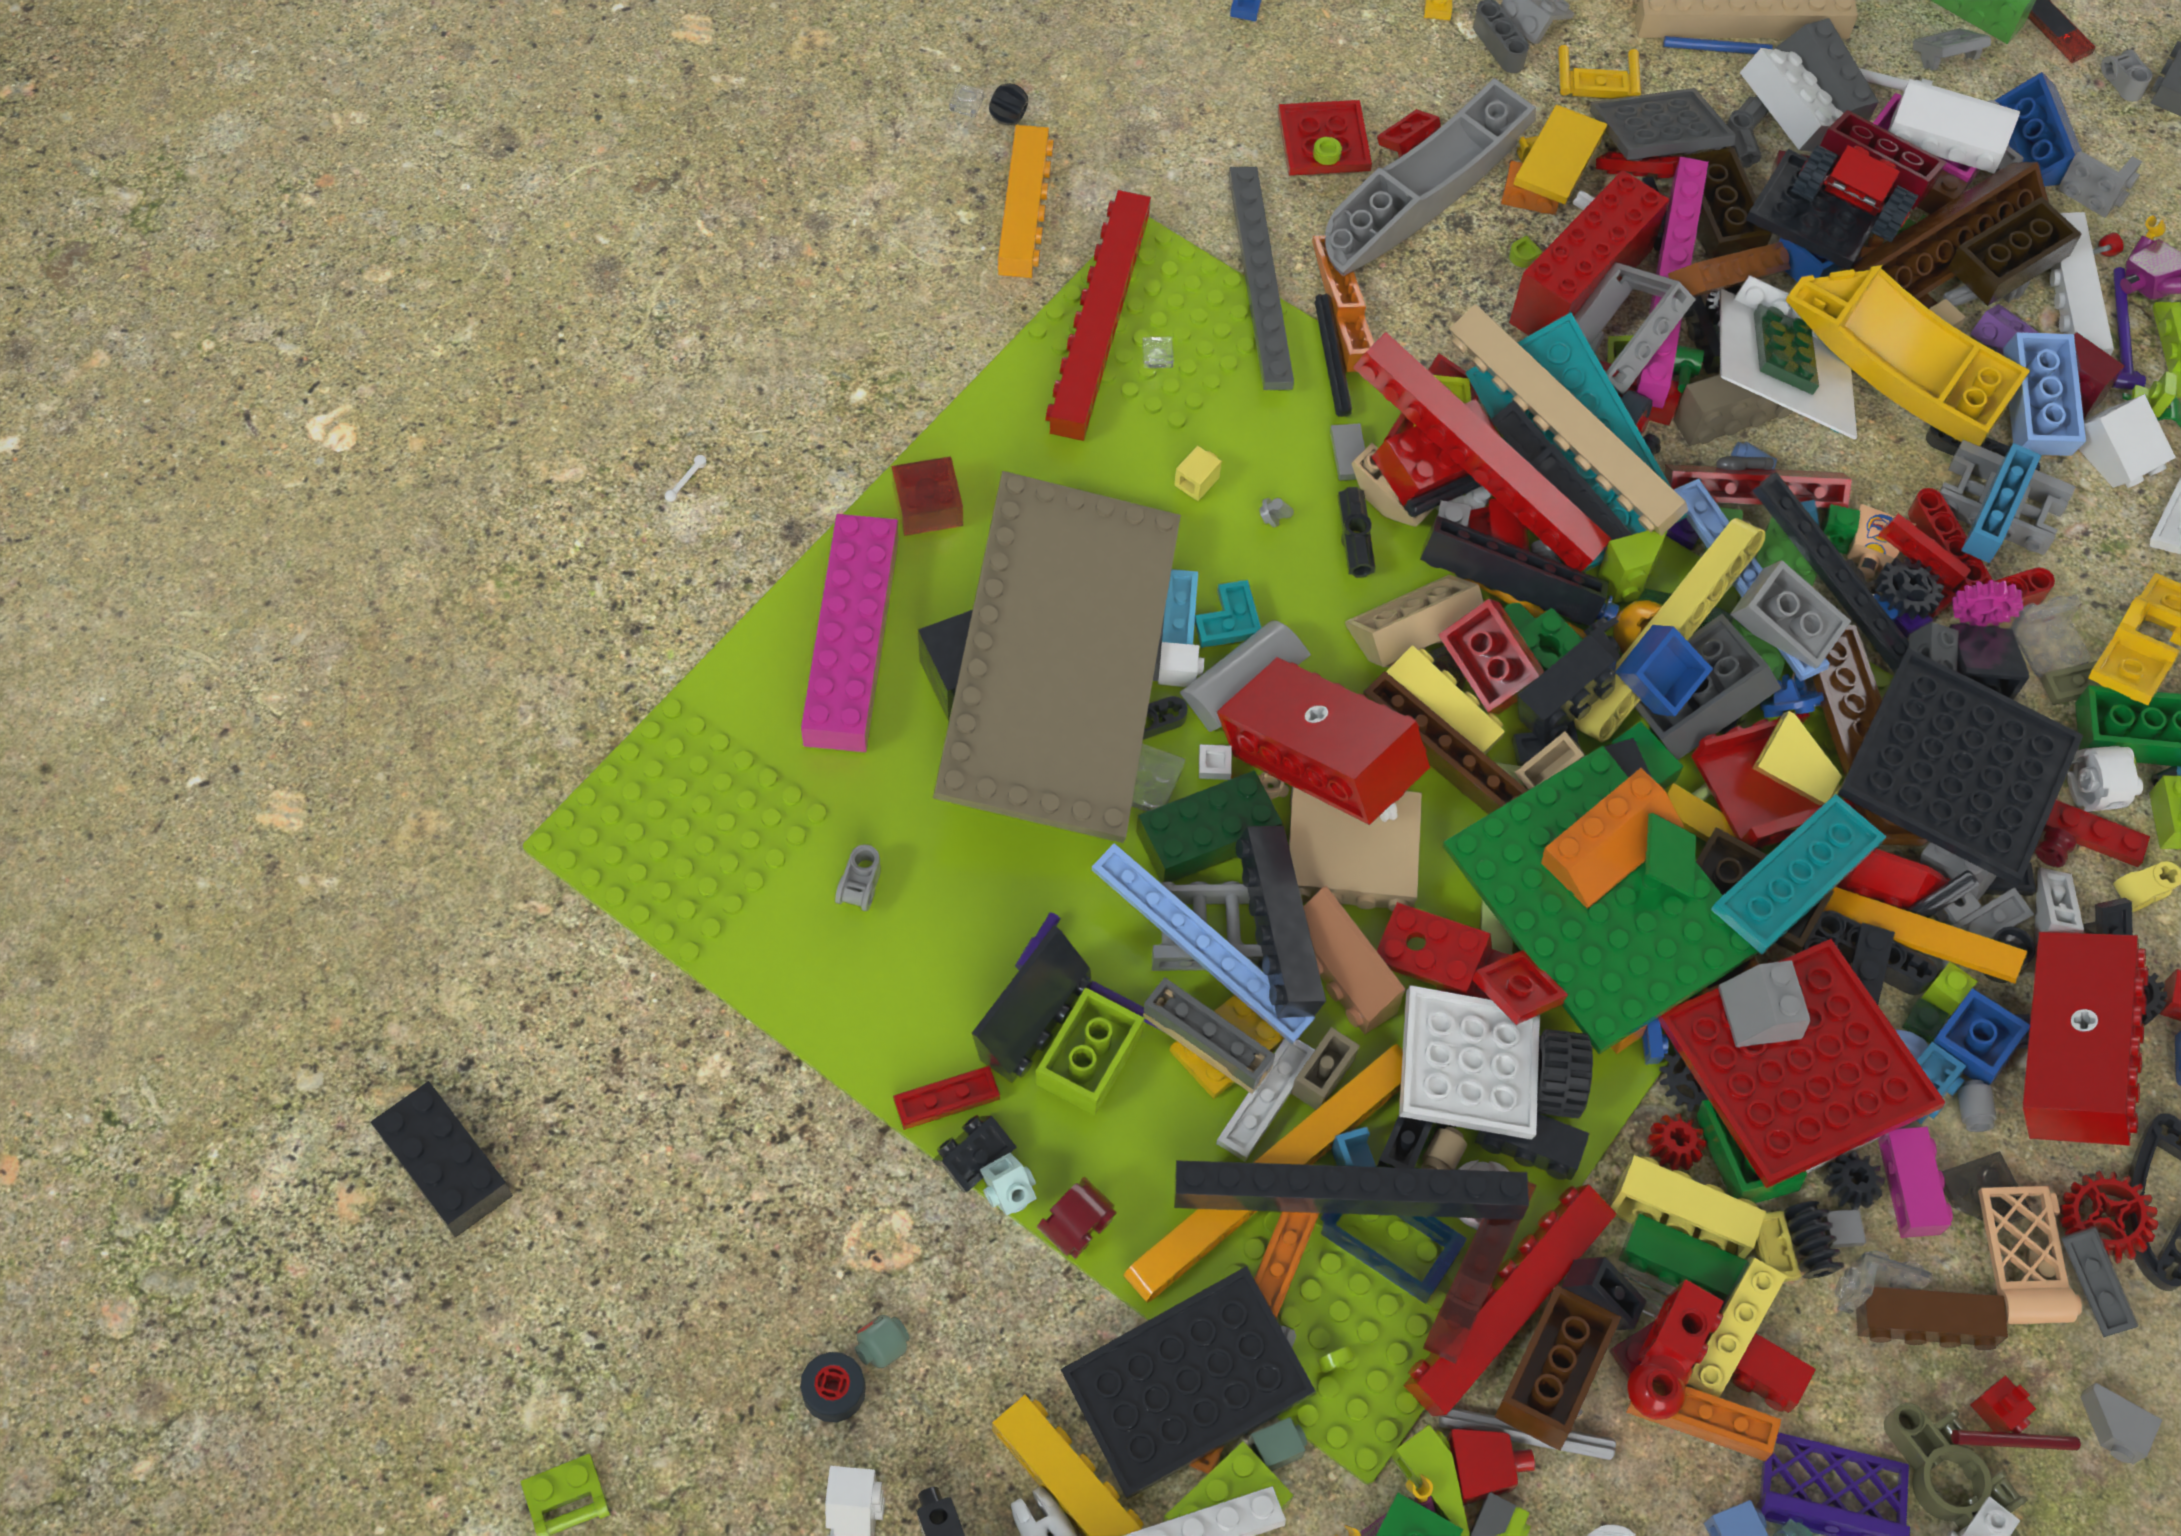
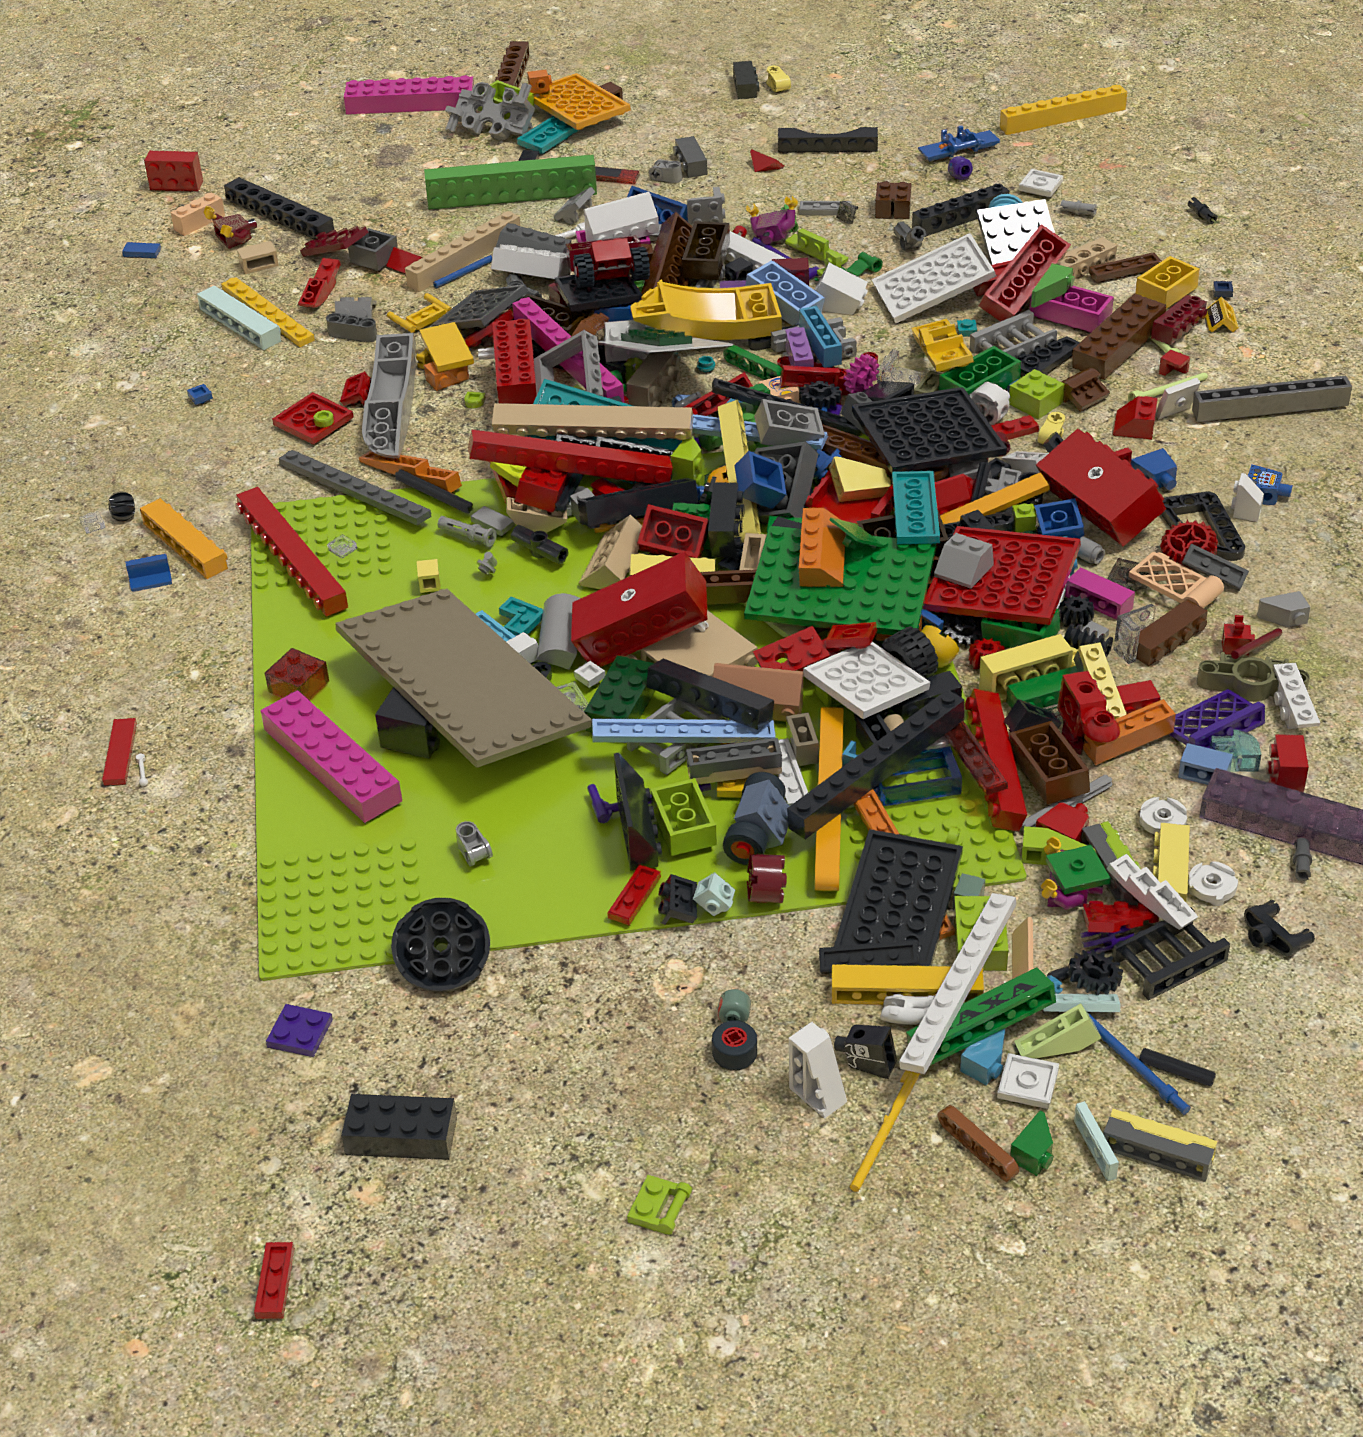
camera: 40 degrees left, 20 degrees down
none -> red tile [102,718,137,786]
none -> blue panel [125,554,172,592]
none -> red plate [254,1242,295,1319]
none -> dark purple plate [266,1004,333,1057]
none -> black brick [391,898,490,992]
none -> light grey pin [438,516,496,547]
none -> green beam [723,345,782,380]
none -> brick [723,772,790,865]
none -> black brick [725,257,753,281]
none -> medium lavender brick [785,327,814,367]
none -> black tile [819,940,920,974]
none -> yellow cylinder [920,625,959,668]

